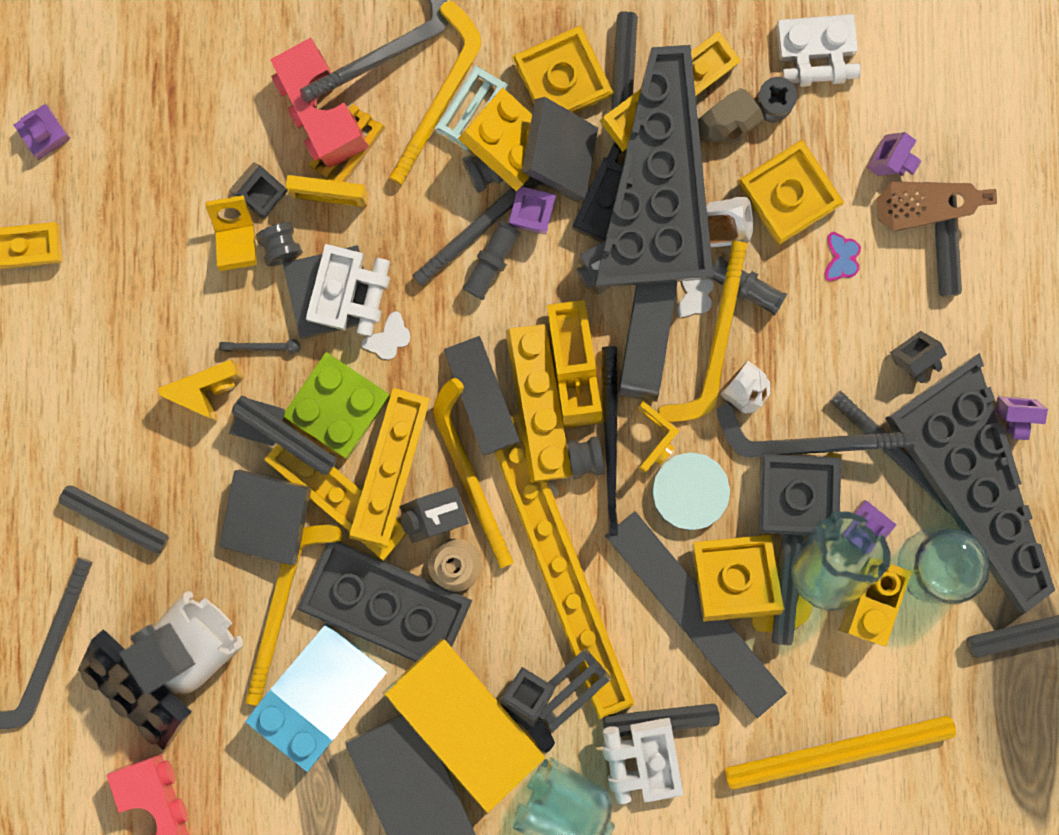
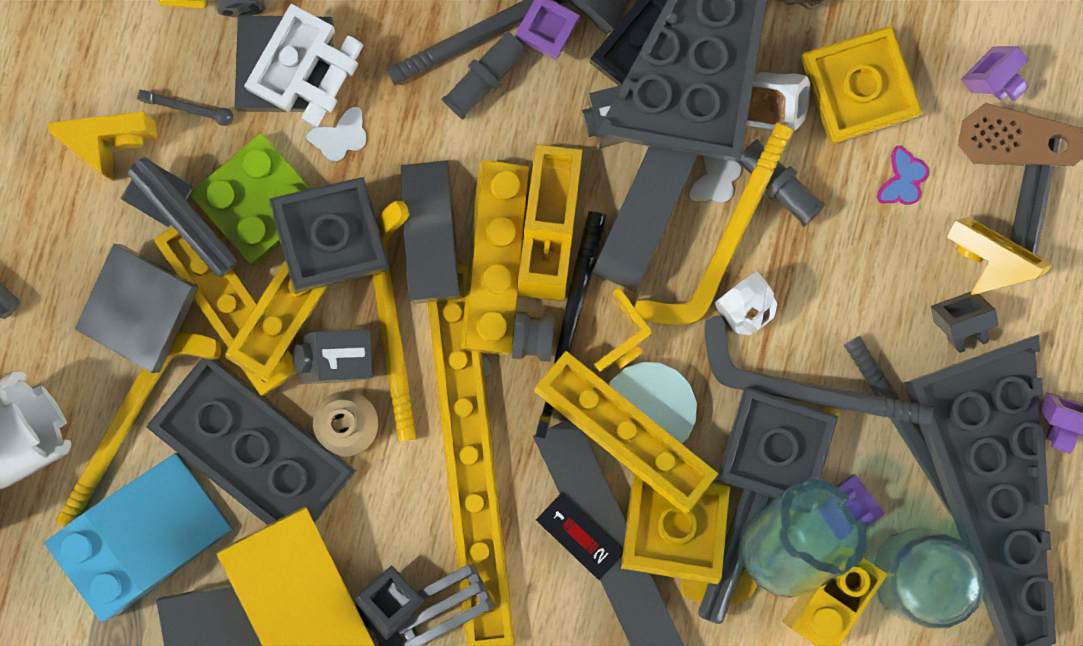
camera: 20 degrees right, 0 degrees up
none -> dark grey tile [269,177,390,294]
none -> yellow plate [534,351,719,515]
none -> black sticker [536,492,623,580]
none -> yellow slope [947,217,1053,295]

